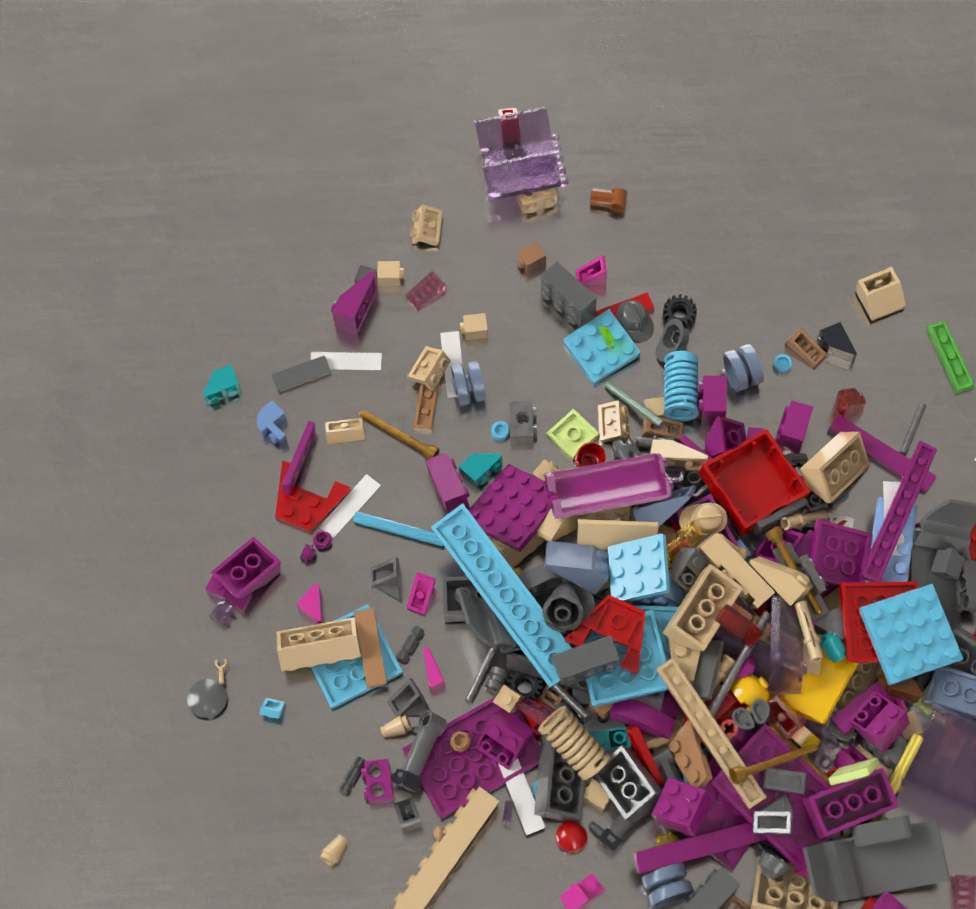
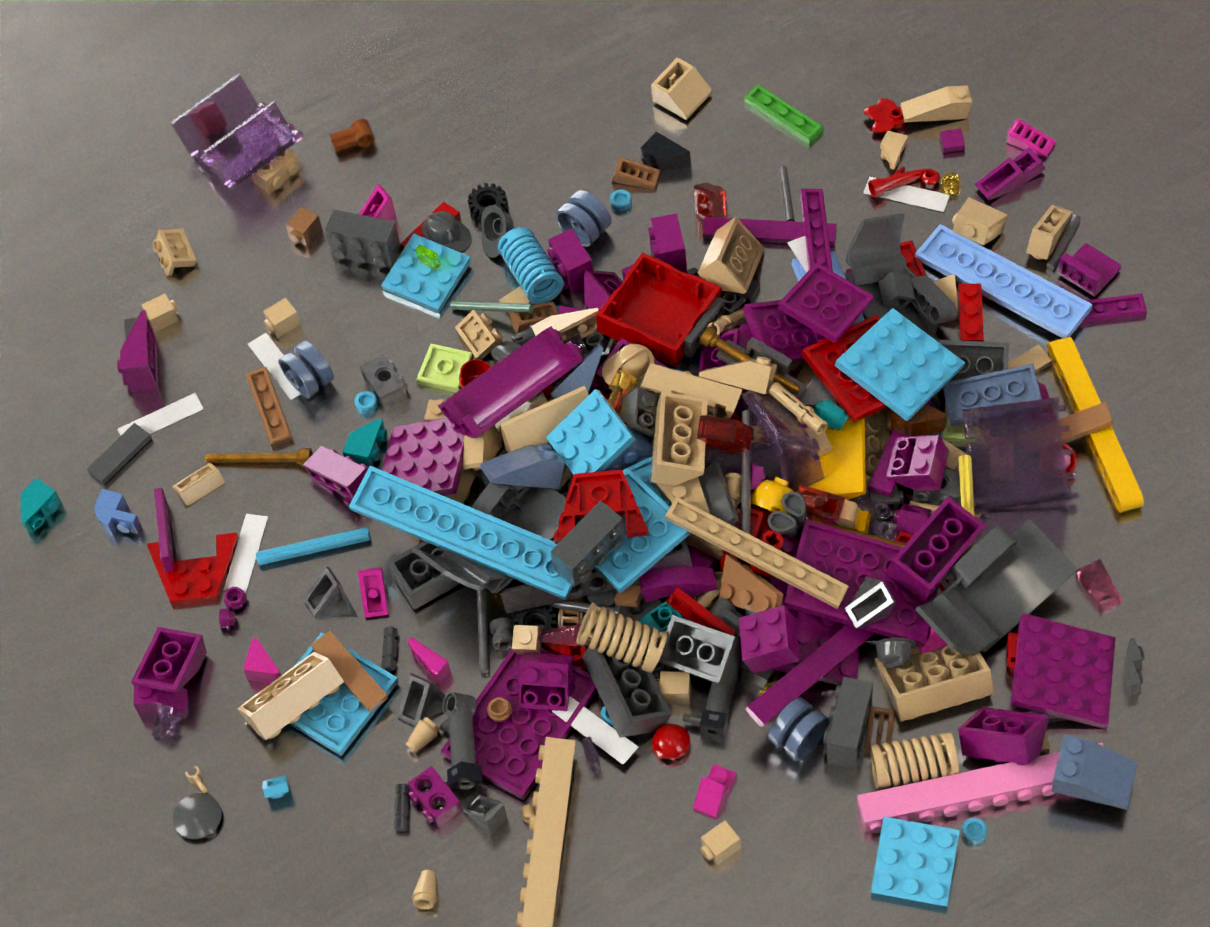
camera: 25 degrees left, 10 degrees down
clear pink slope [405,271,447,309] -> none
tan bracket [407,346,451,391] -> none
flat silver cone [542,583,583,632] -> none
pearl gold piece [729,744,818,784] -> none
flat silver tile [762,768,806,794] -> none
yellowish green tile [828,758,879,786] -> none
none -> magenta plate [777,262,874,343]

